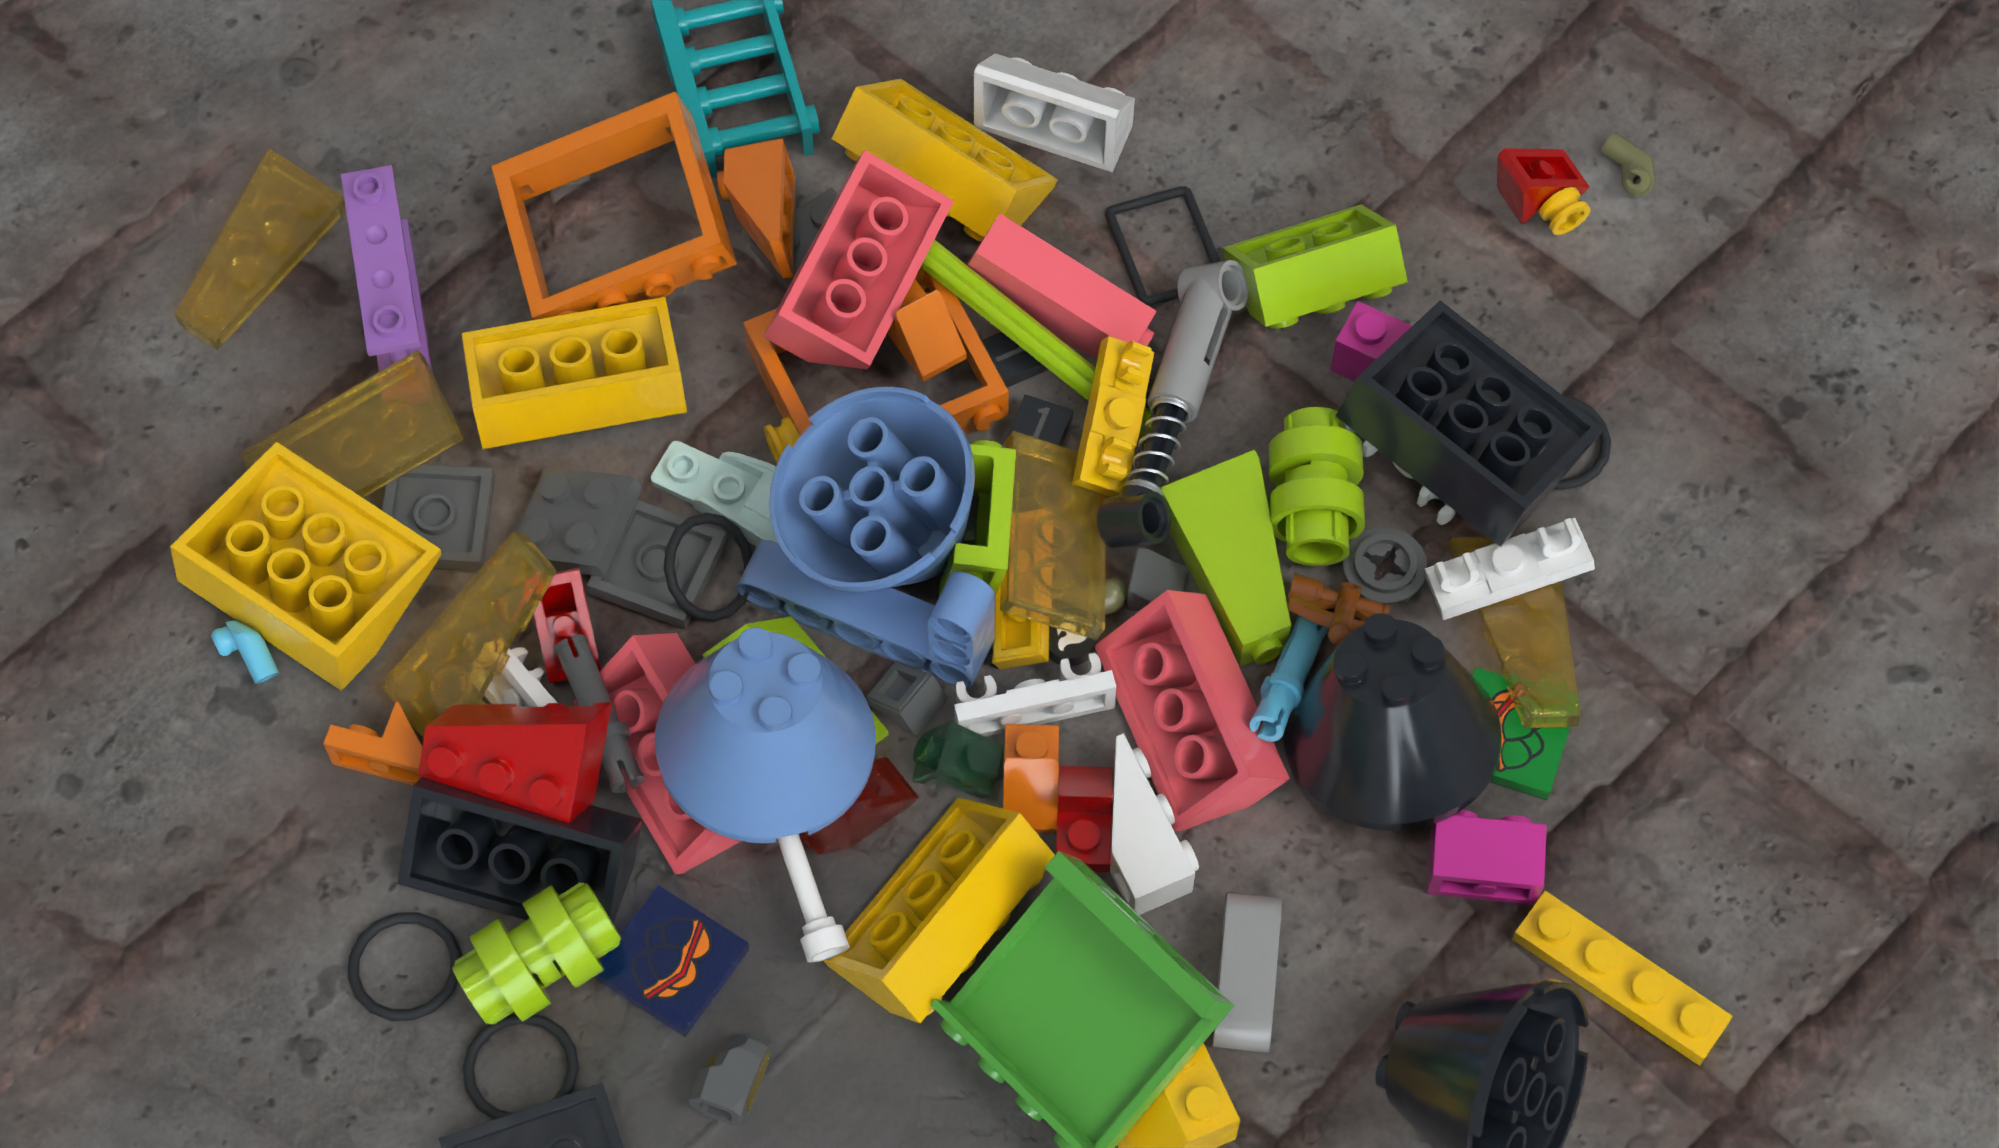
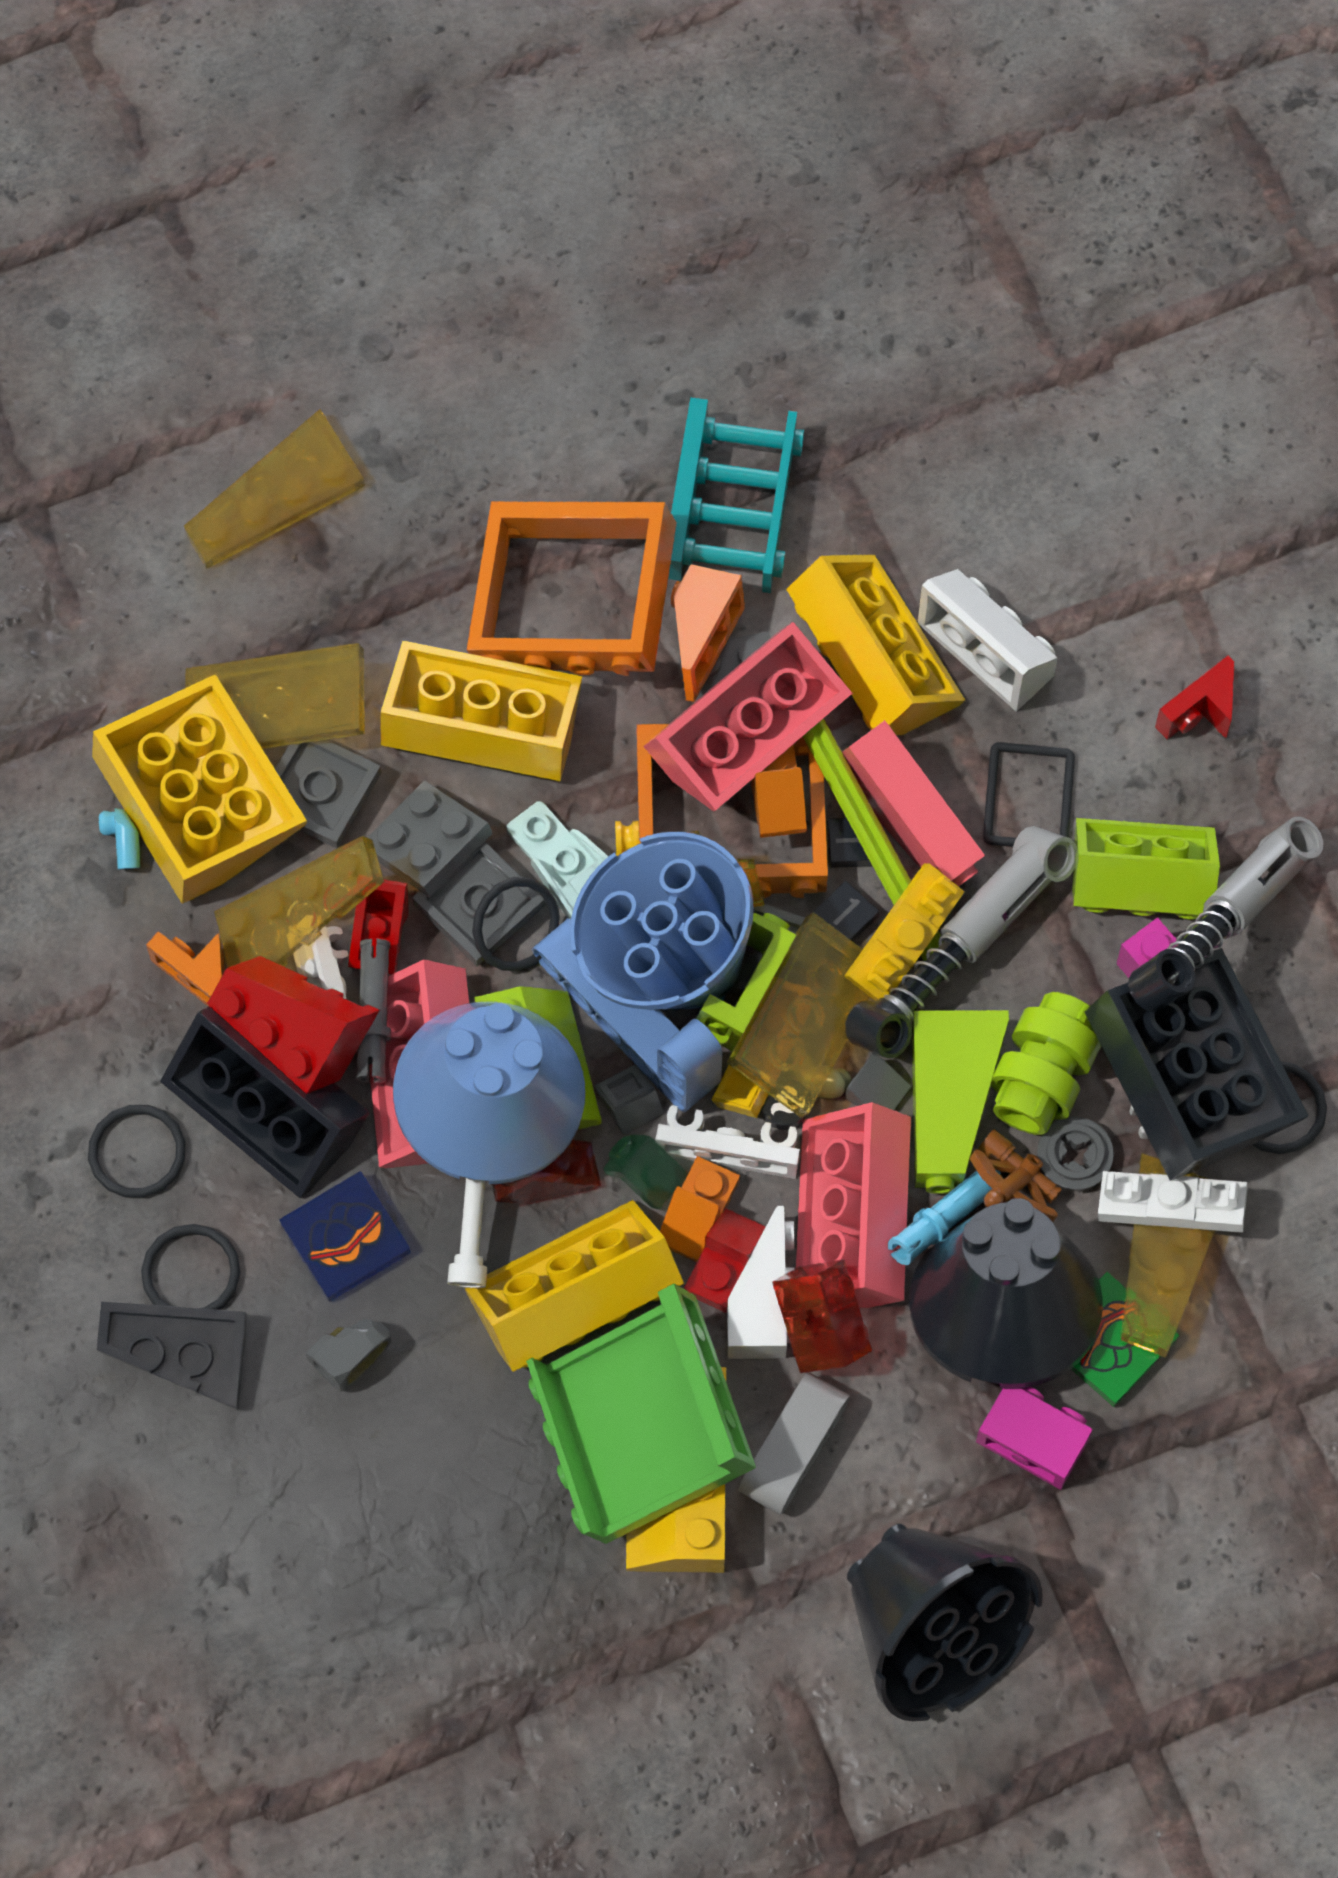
camera: 25 degrees right, 5 degrees up
medium lavender fence [341,165,438,411] -> none
lime piece [452,883,622,1025] -> none
yellow plate [1512,891,1733,1066] -> none
none -> clear red brick [772,1259,872,1373]
none -> piece [1128,817,1323,1012]
none -> red slope [1155,655,1234,740]

